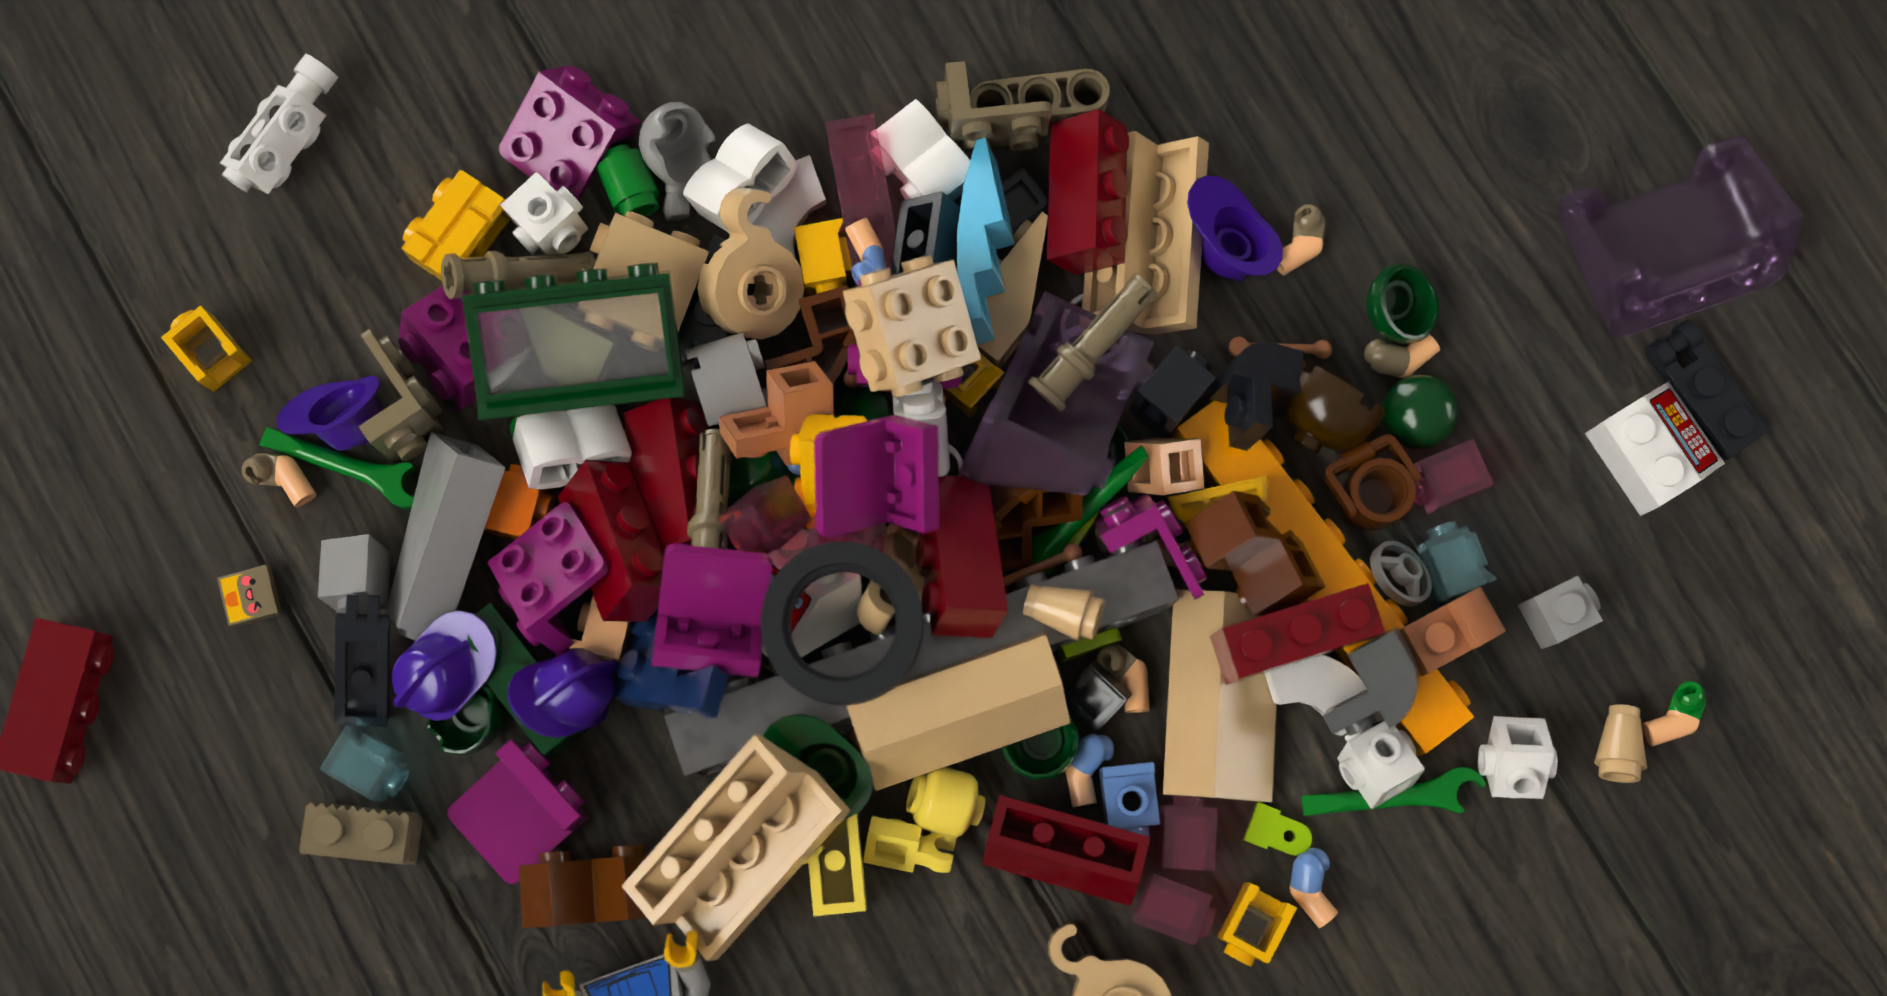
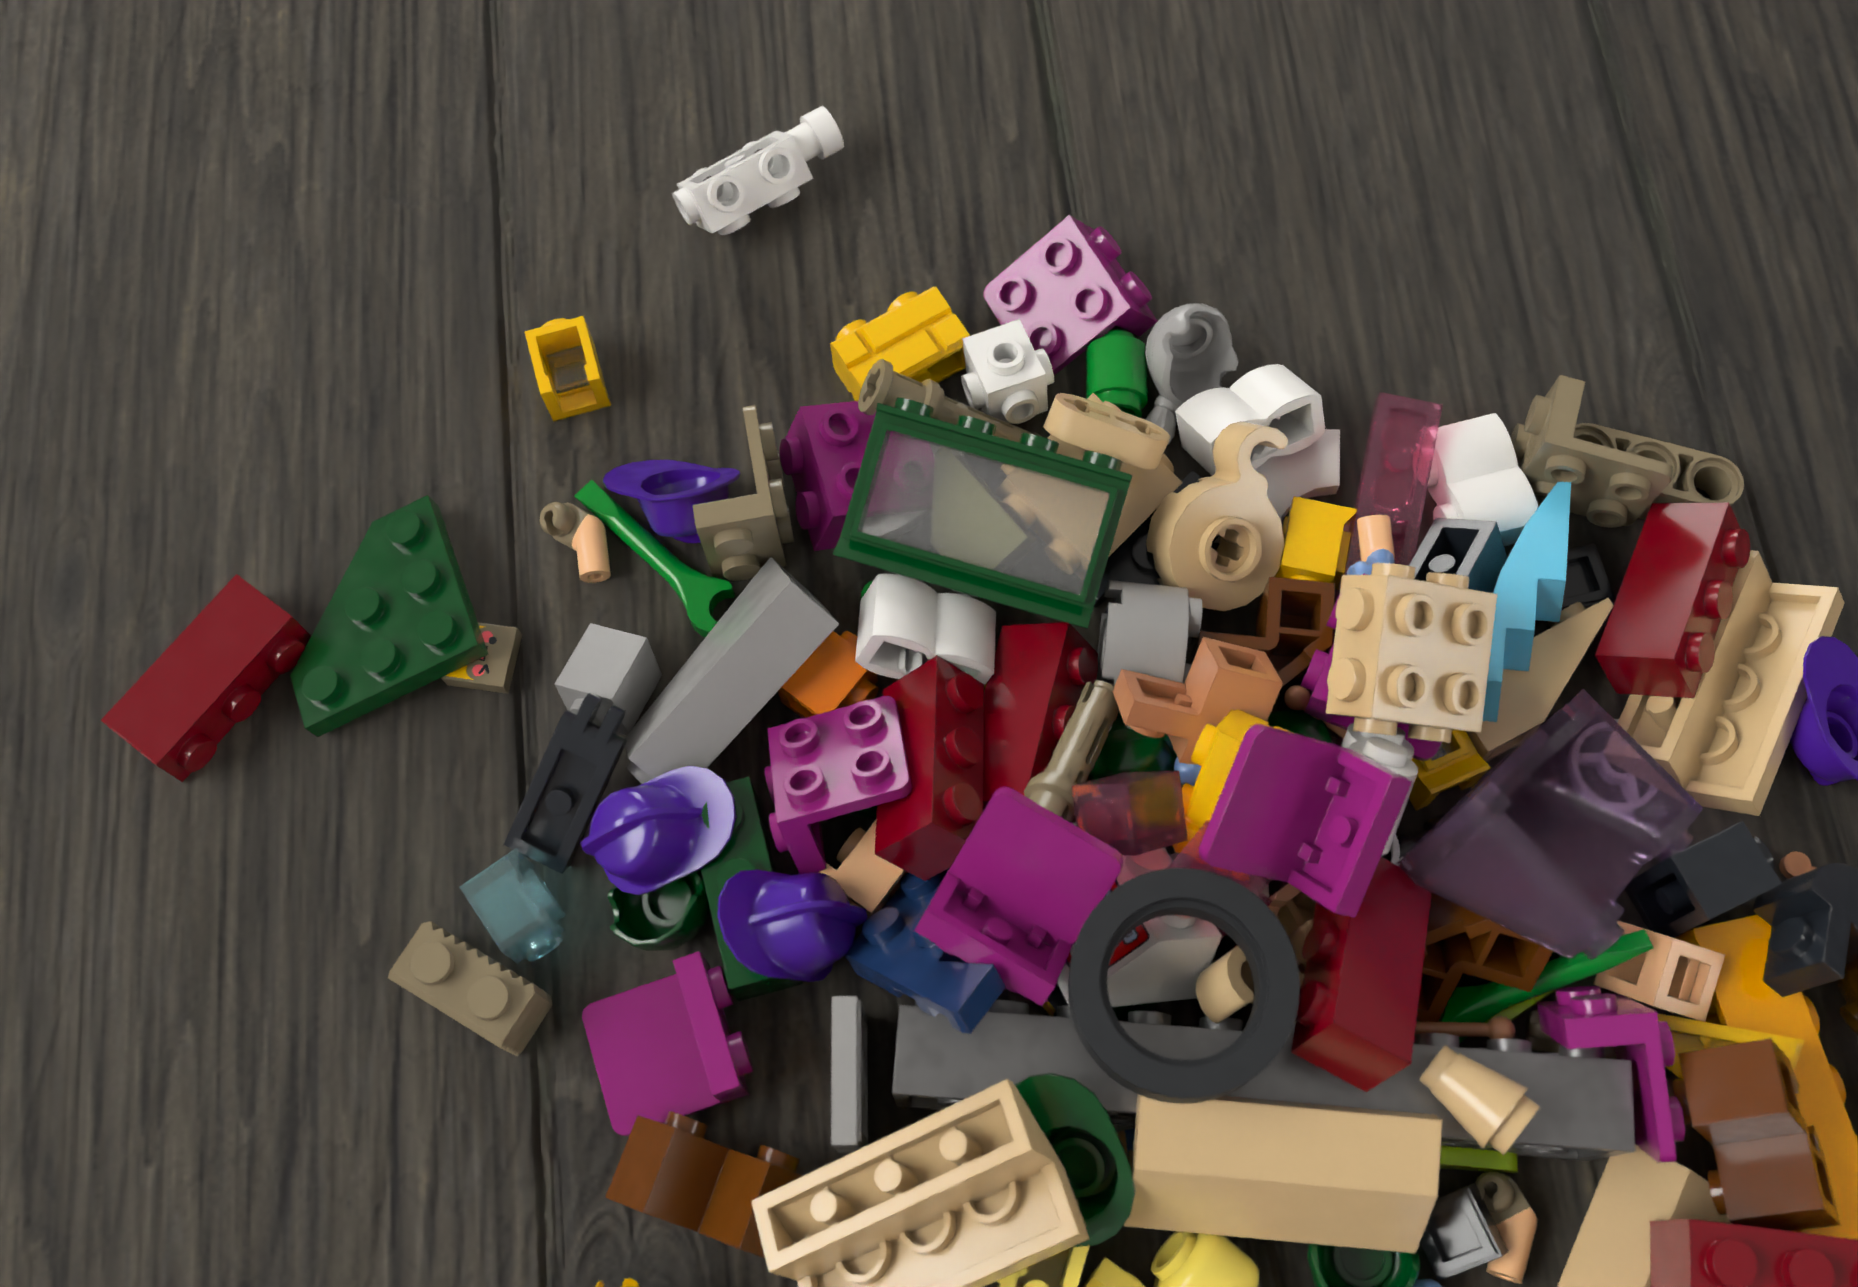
camera: 30 degrees right, 10 degrees down
dark tan pin [1028,273,1159,413] -> none
none -> dark green plate [290,495,489,737]
none -> light grey tile [831,996,868,1155]
none -> tan beam [1044,393,1170,470]

